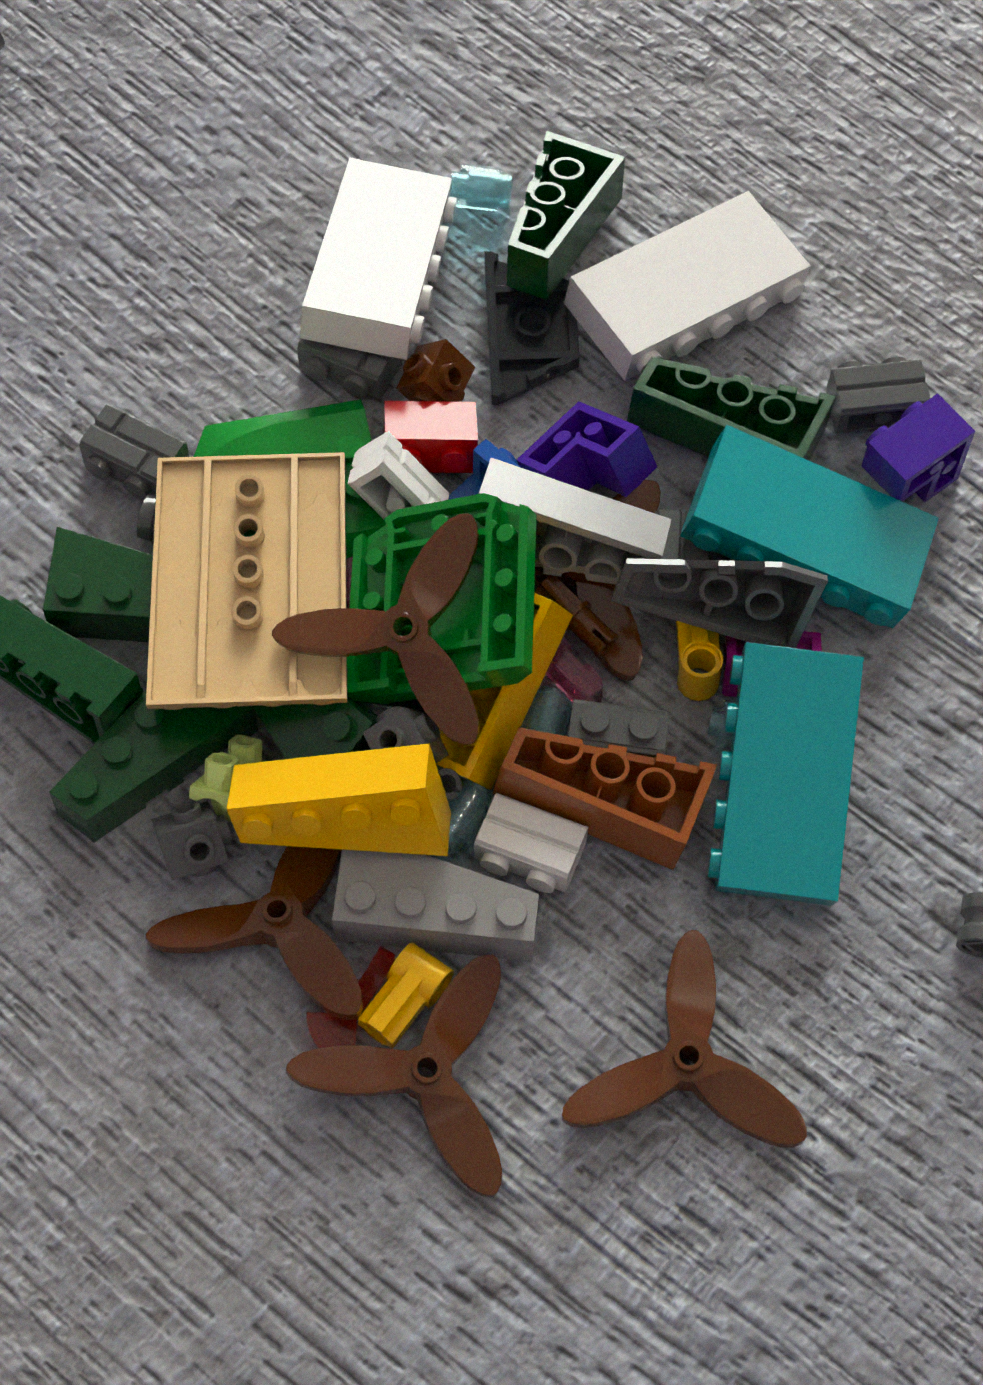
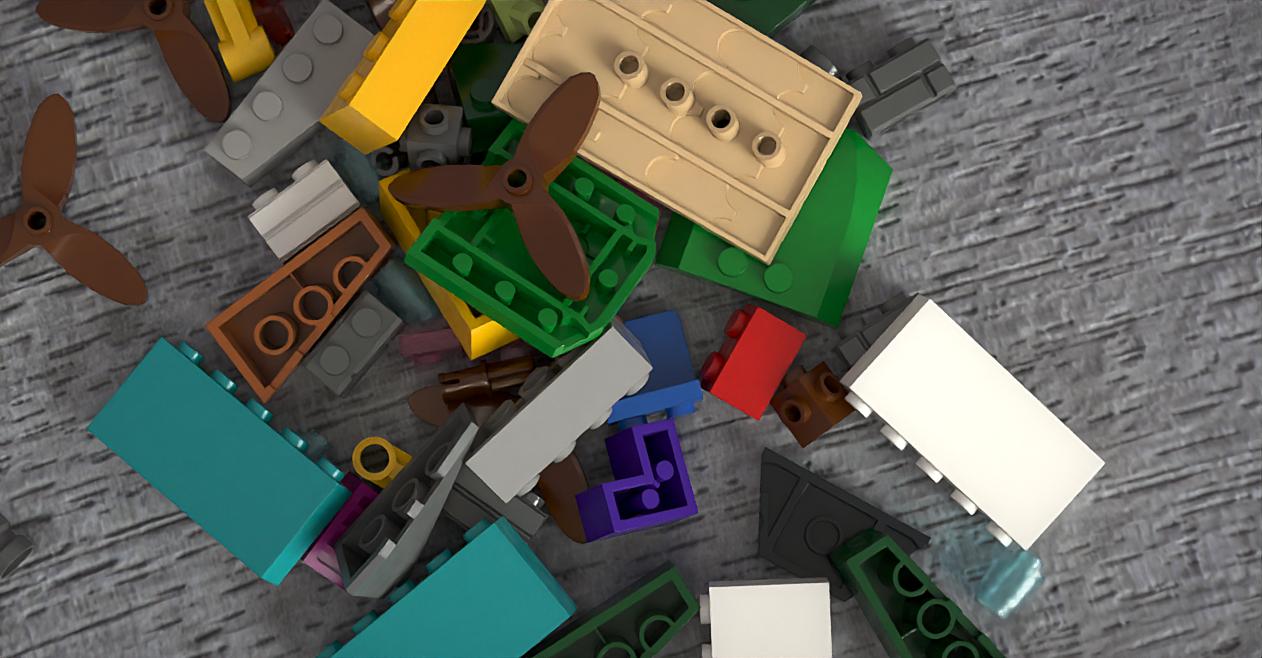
camera: 120 degrees right, 20 degrees up
white brick [348,432,449,519] -> none

